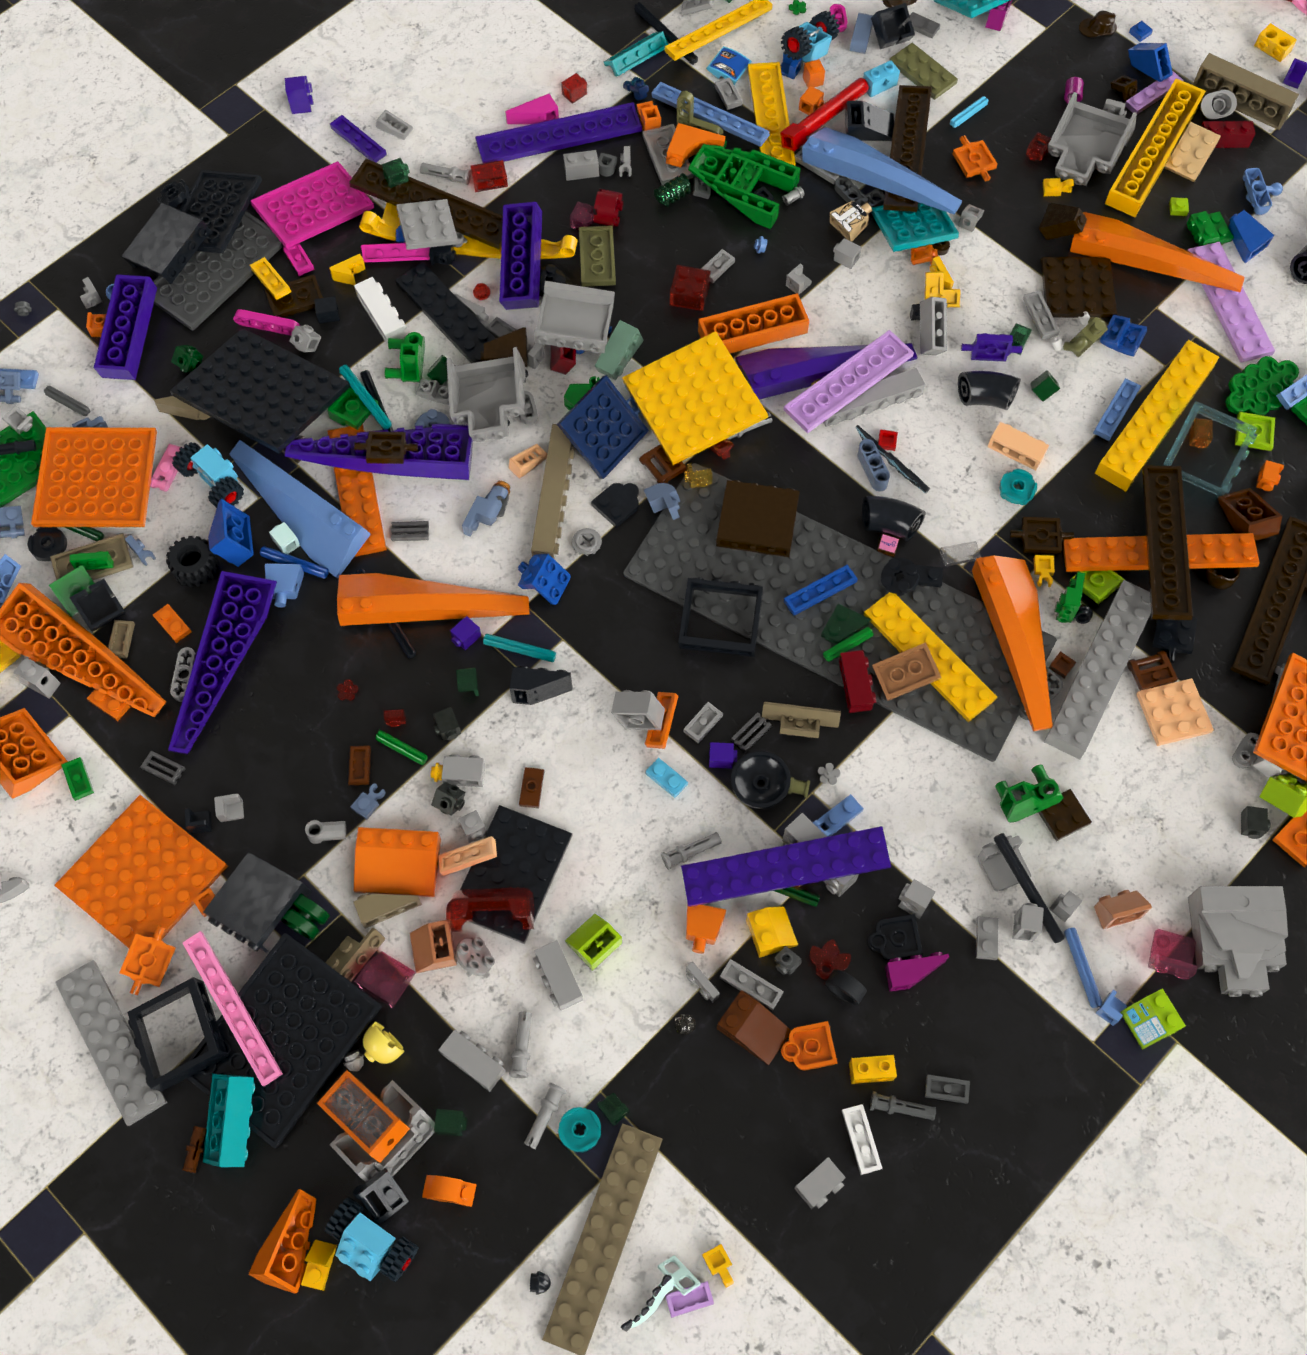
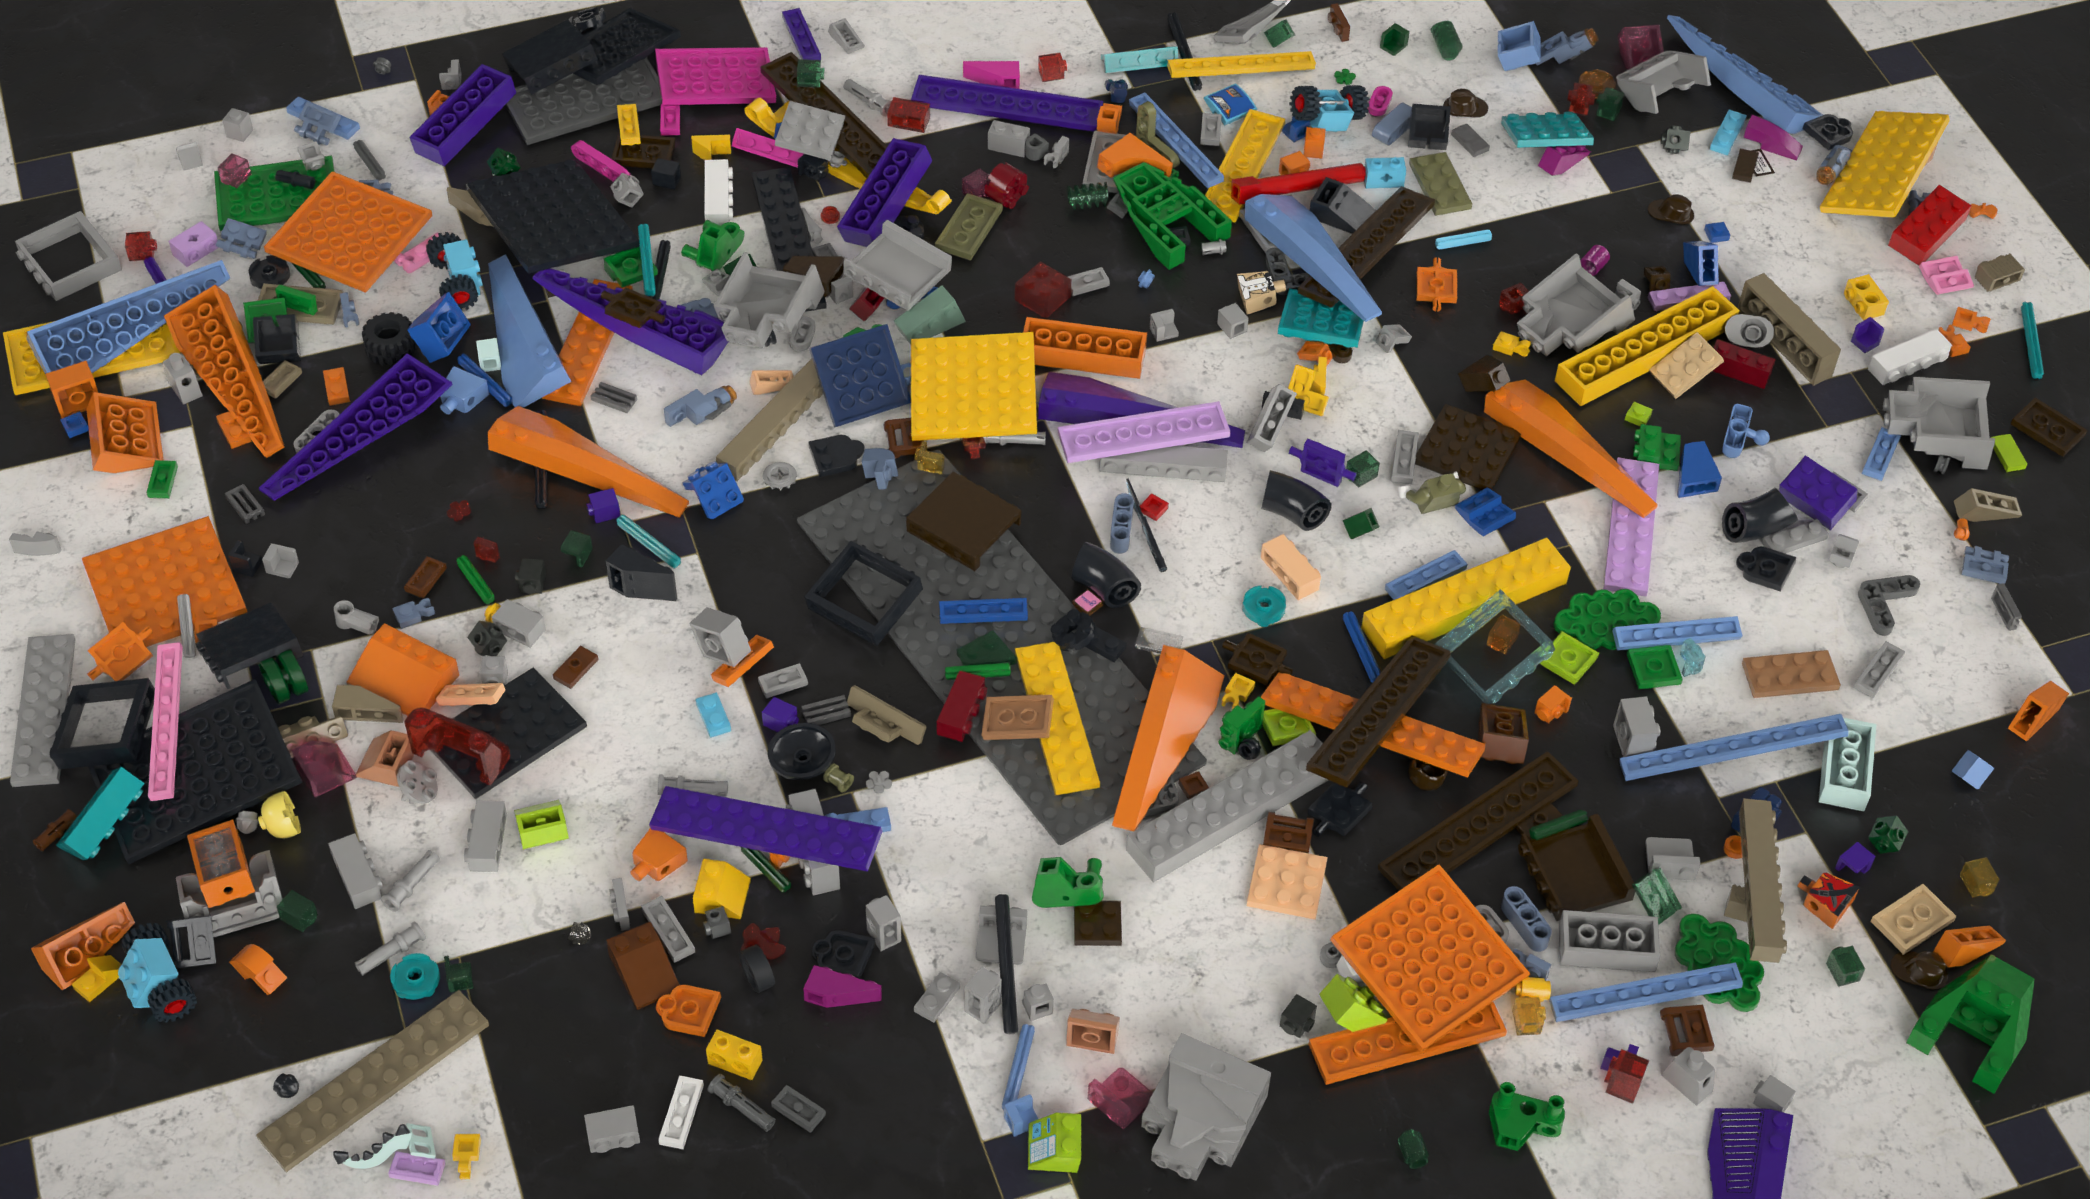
camera: 25 degrees right, 15 degrees down
none -> light grey axle [177,594,196,658]
none -> blue axle [1343,611,1381,683]

